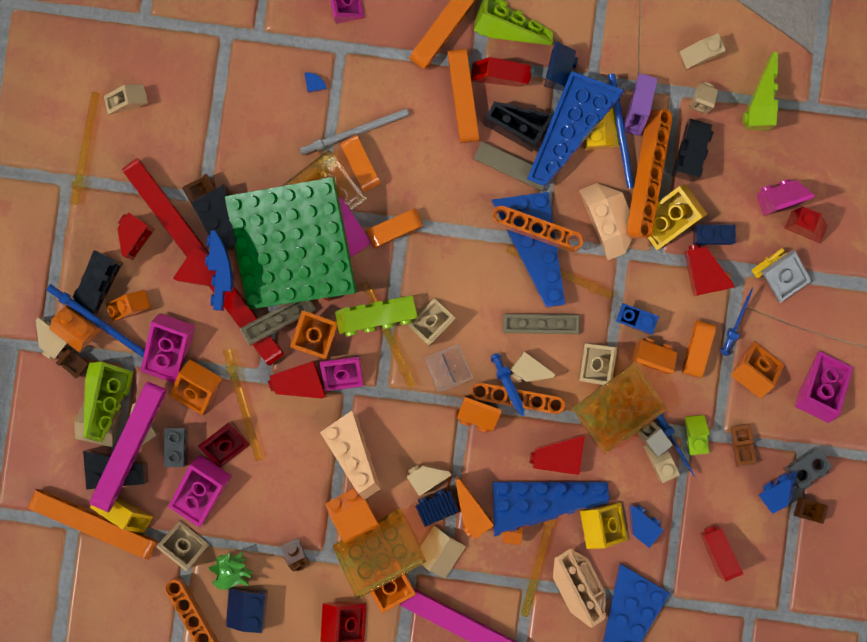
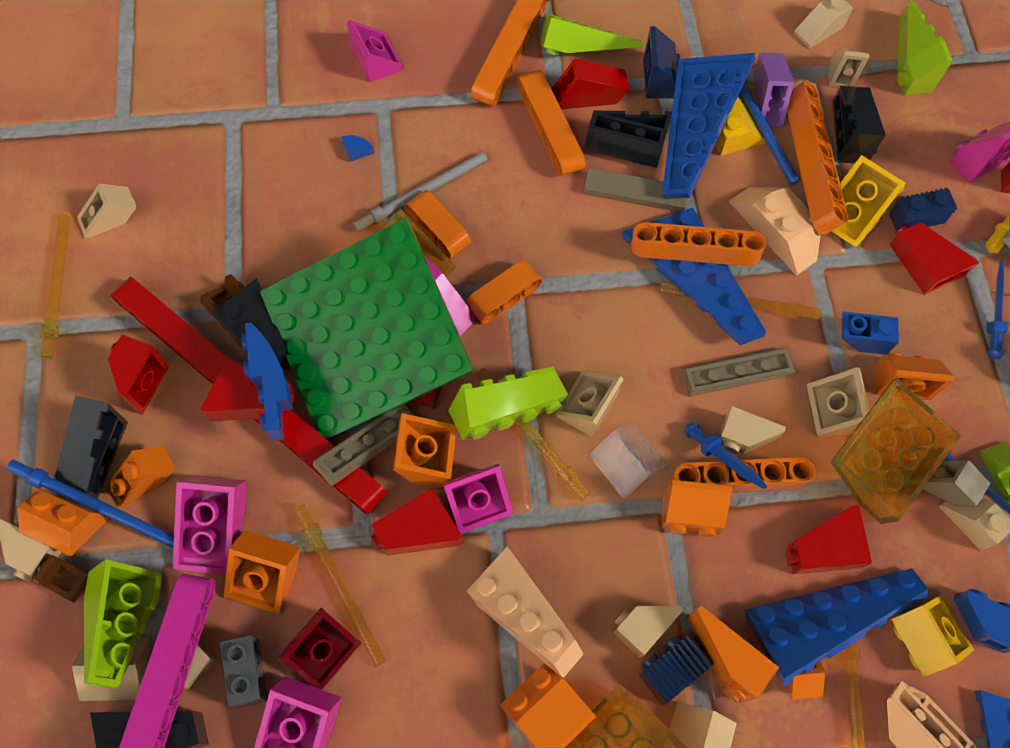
camera: 15 degrees left, 20 degrees down
orange beam [682,320,716,378] -> none

